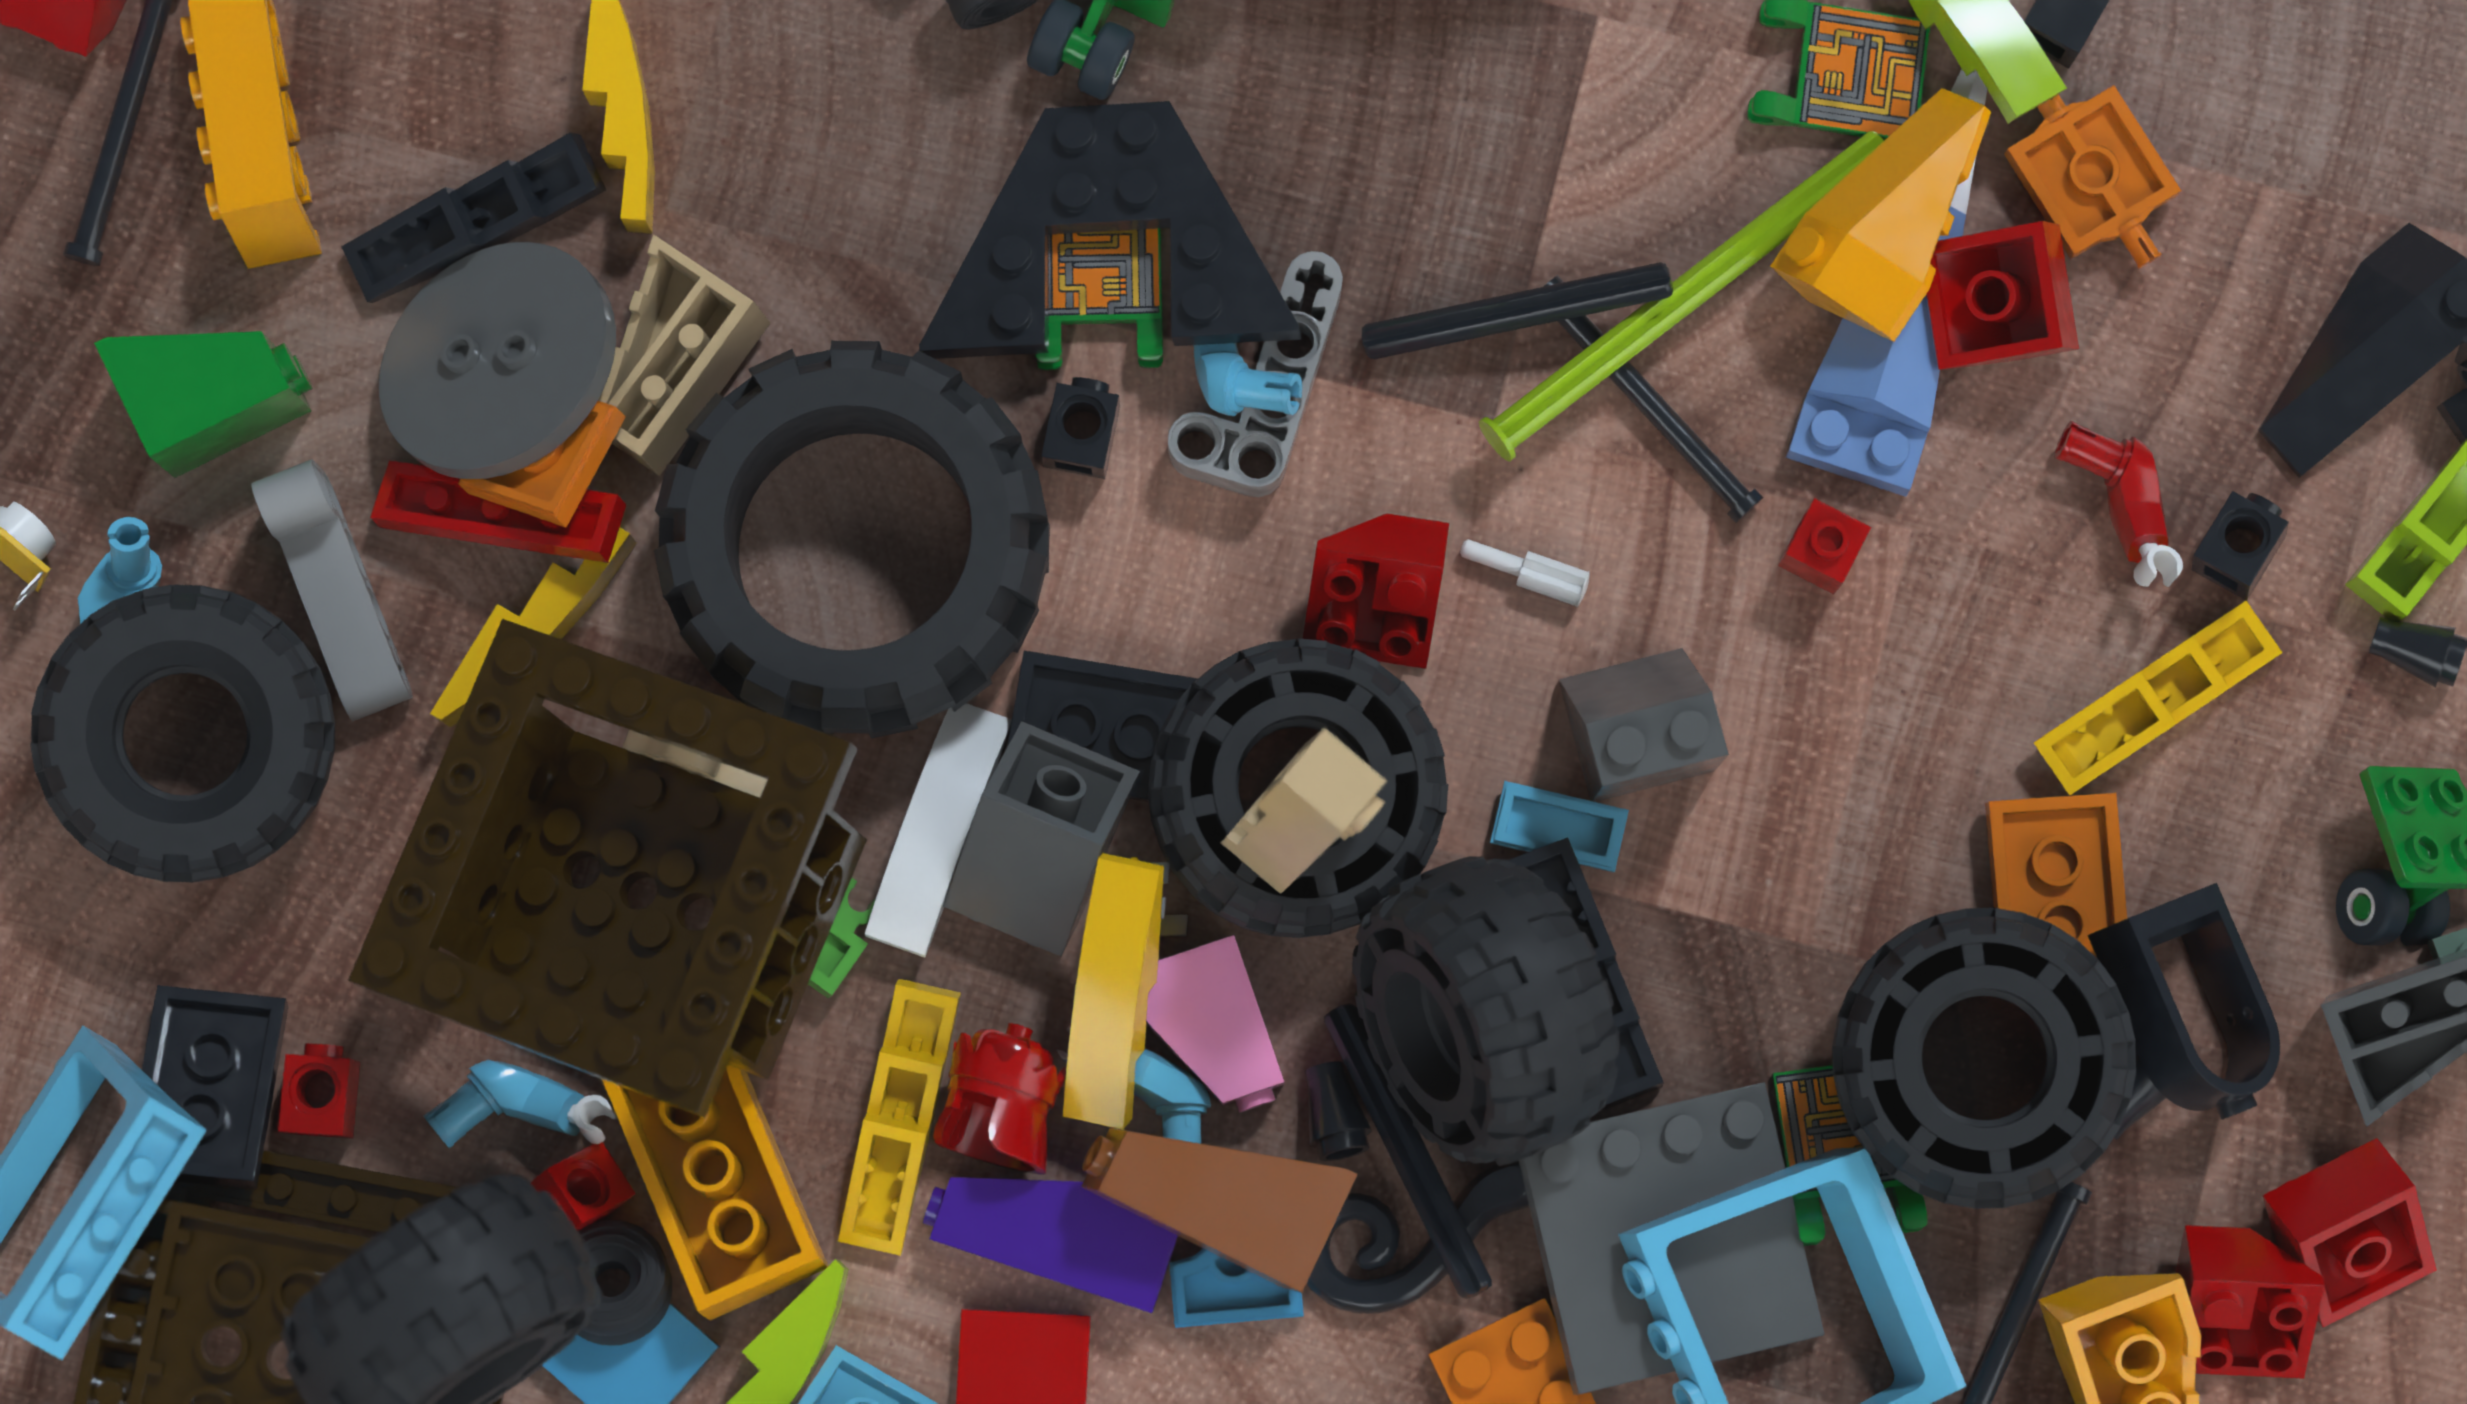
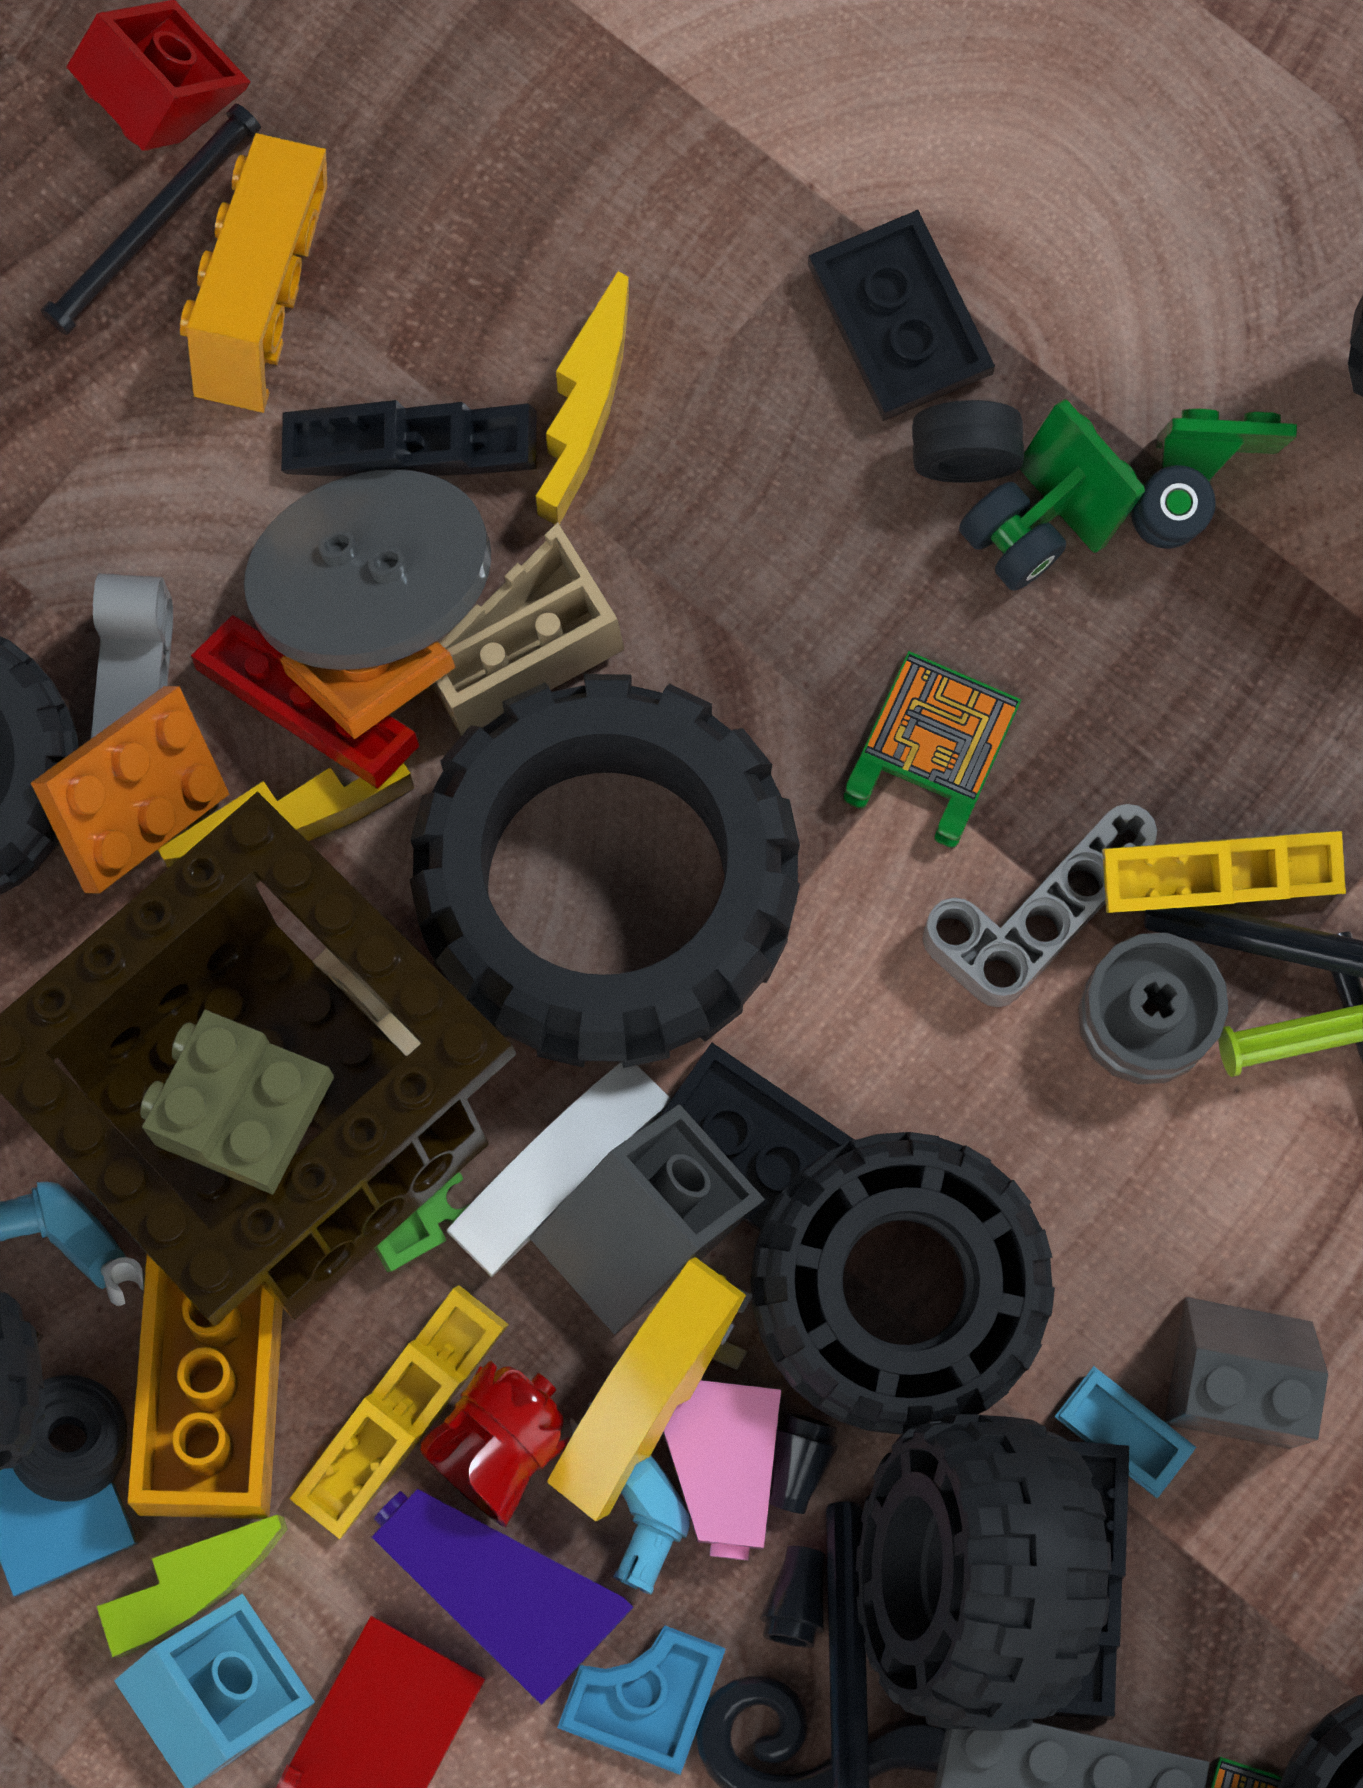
camera: 25 degrees right, 5 degrees down
green slope [94,331,313,478] -> none
red brick [530,1142,636,1231] -> none
black wing [919,101,1301,359] -> none
black brick [1041,377,1120,479] -> none
dark orange slope [1081,1128,1358,1293] -> none
medium azure arm [1194,343,1302,416] -> none
tan wedge [1221,728,1386,894] -> none
red slope [1303,513,1449,669] -> none
white axle [1460,539,1590,607] -> none
none -> orange plate [31,686,230,894]
none -> olive plate [140,1010,334,1195]
none -> black cone [769,1413,839,1514]
none -> dark grey wheel [1078,933,1228,1084]
none -> yellow slope [1102,831,1346,913]

